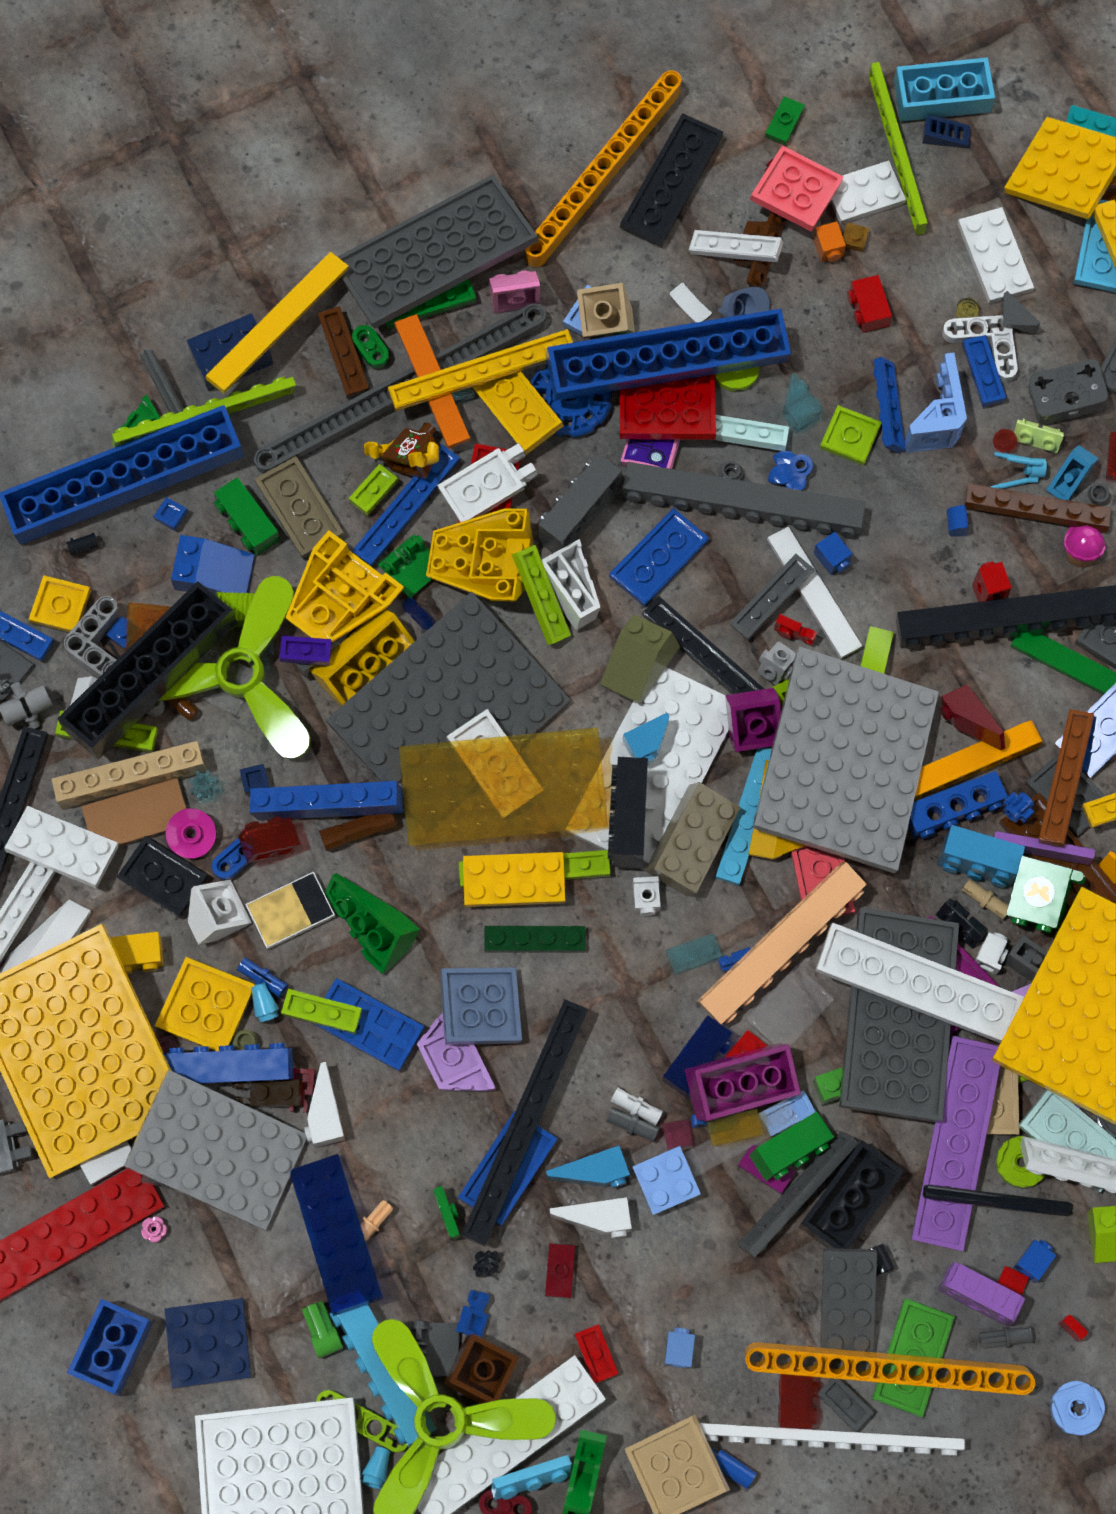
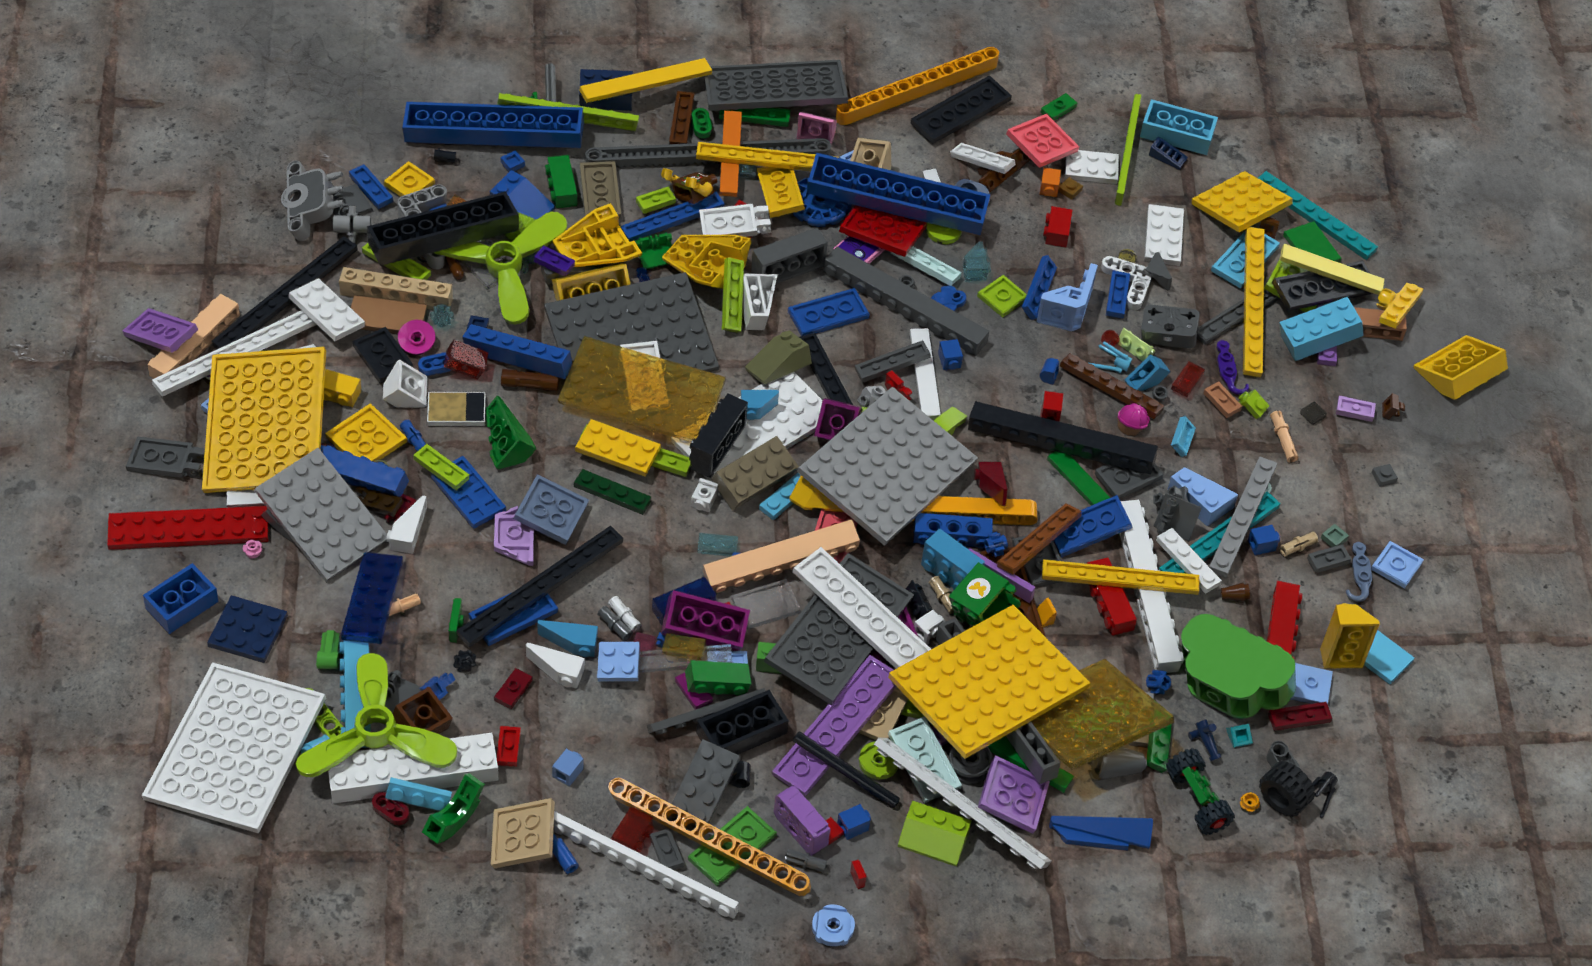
camera: 20 degrees right, 20 degrees down
medium azure cone [251,983,279,1022] -> none

